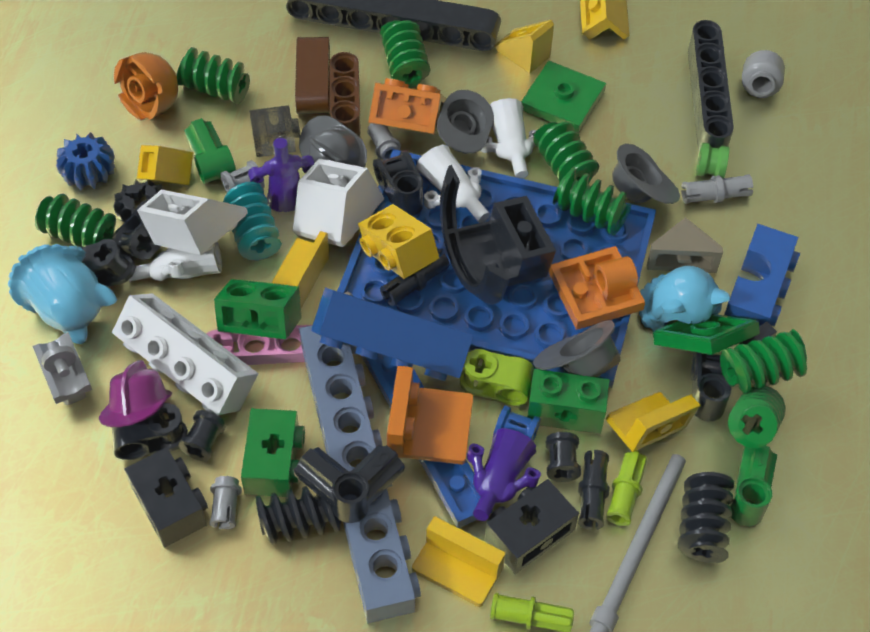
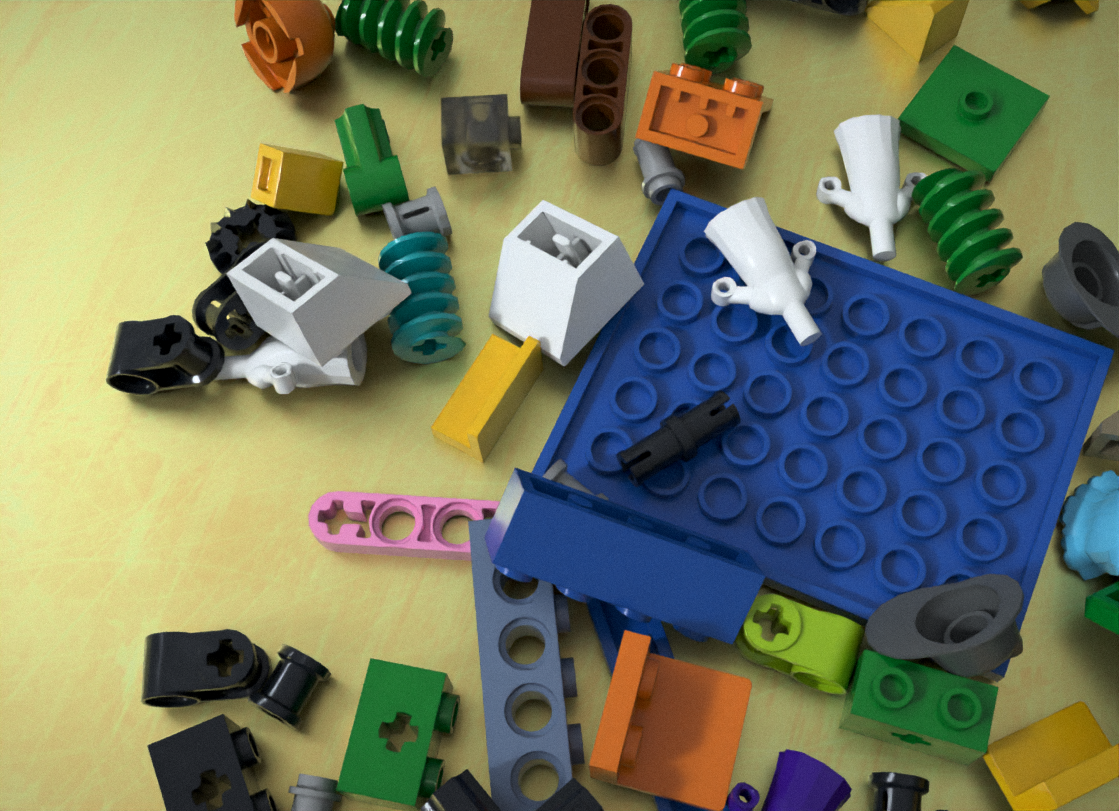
camera: 15 degrees right, 10 degrees up
medium azure hair [8,244,118,344] -> none
light grey hips [33,333,92,405] -> none
green piece [35,193,116,248] -> none
blue gear [56,132,115,191] -> none
magenta piece [99,360,172,427] -> none
white brick [112,293,259,415] -> none
green brick [214,279,302,340] -> none
dark purple piece [248,138,315,212] -> none
dark grey piece [299,116,367,167] -> none
yellow brick [358,204,440,279] -> none
black piece [373,150,424,216] -> none
dark grey piece [437,90,494,154] -> none
black piece [440,165,556,305] -> none
blue bush [494,405,541,442] -> none
orange plate [549,246,645,330] -> none
green piece [553,167,632,235] -> none

